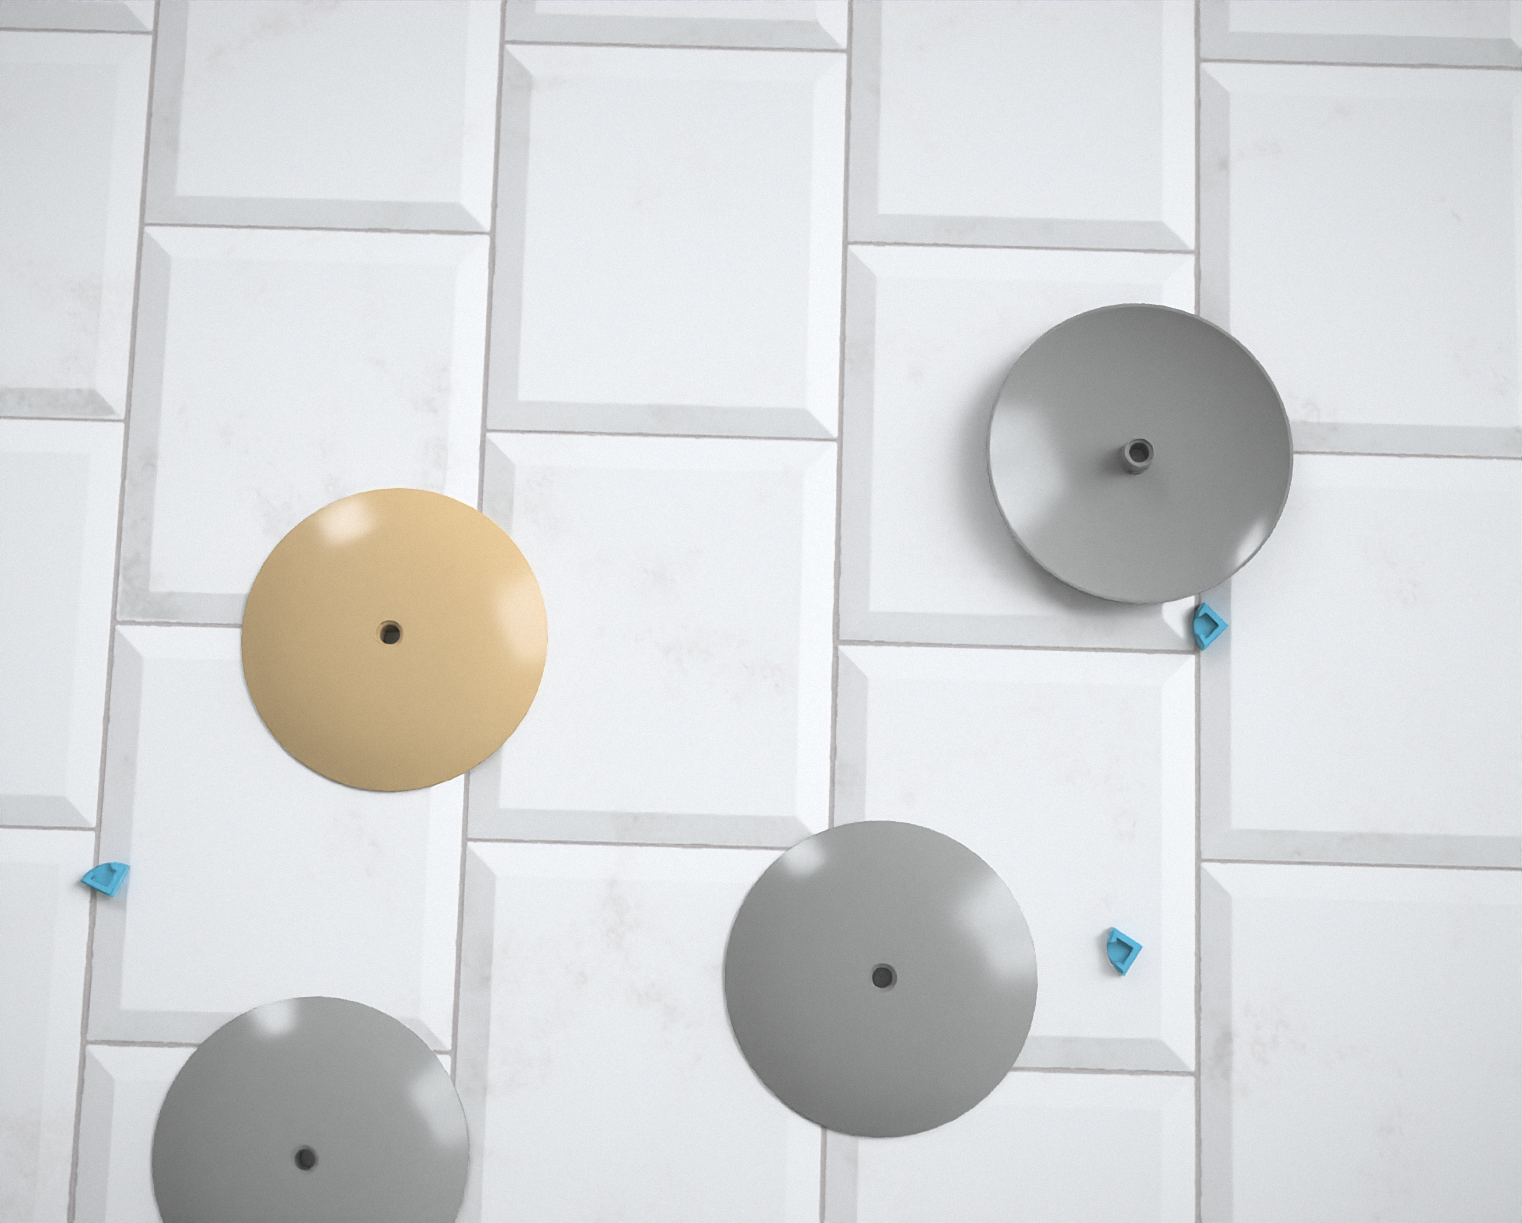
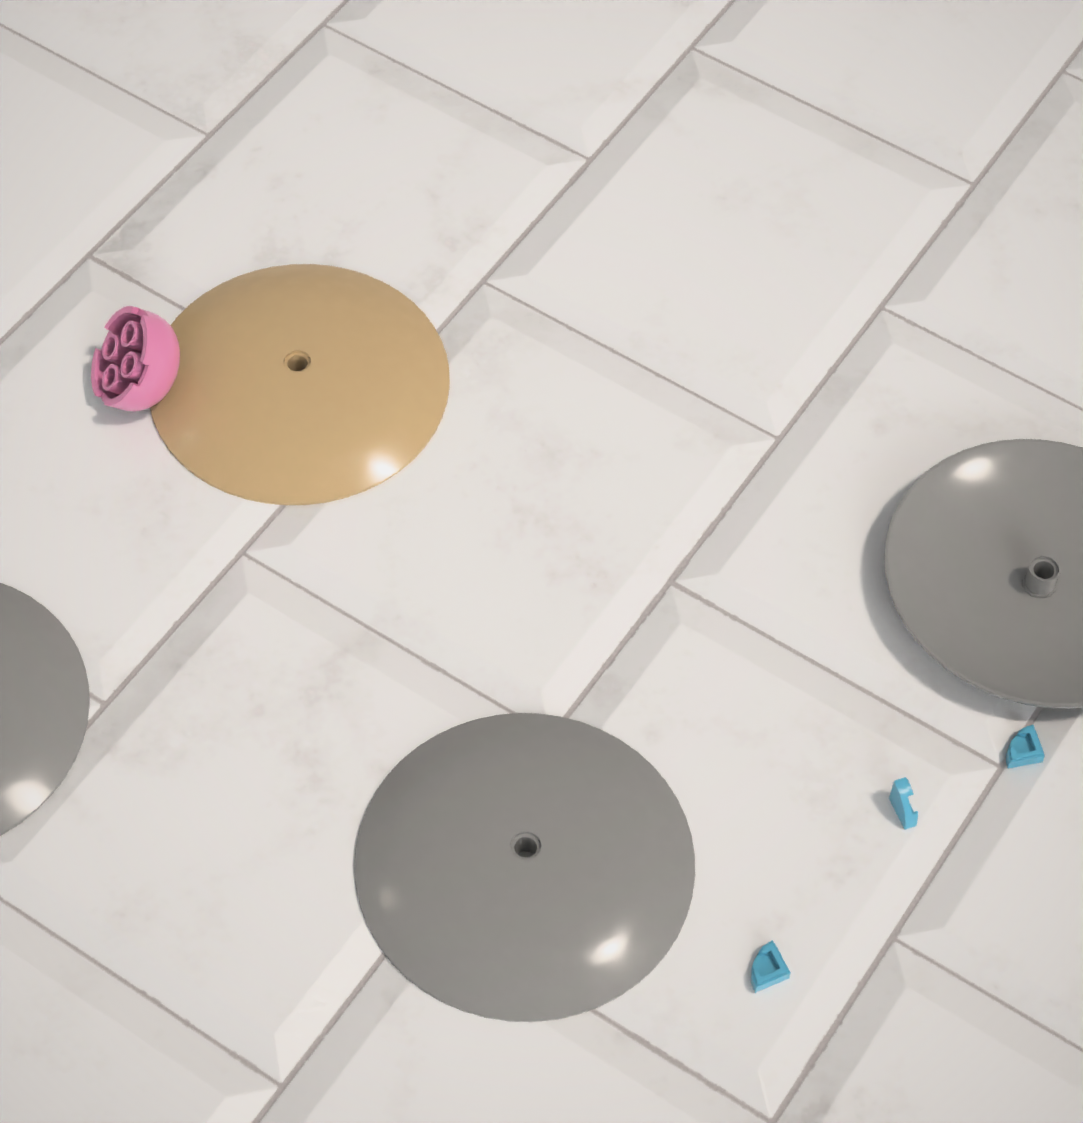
camera: 30 degrees right, 25 degrees down
none -> bright pink cylinder [91,306,180,411]
none -> medium azure tile [889,777,918,830]

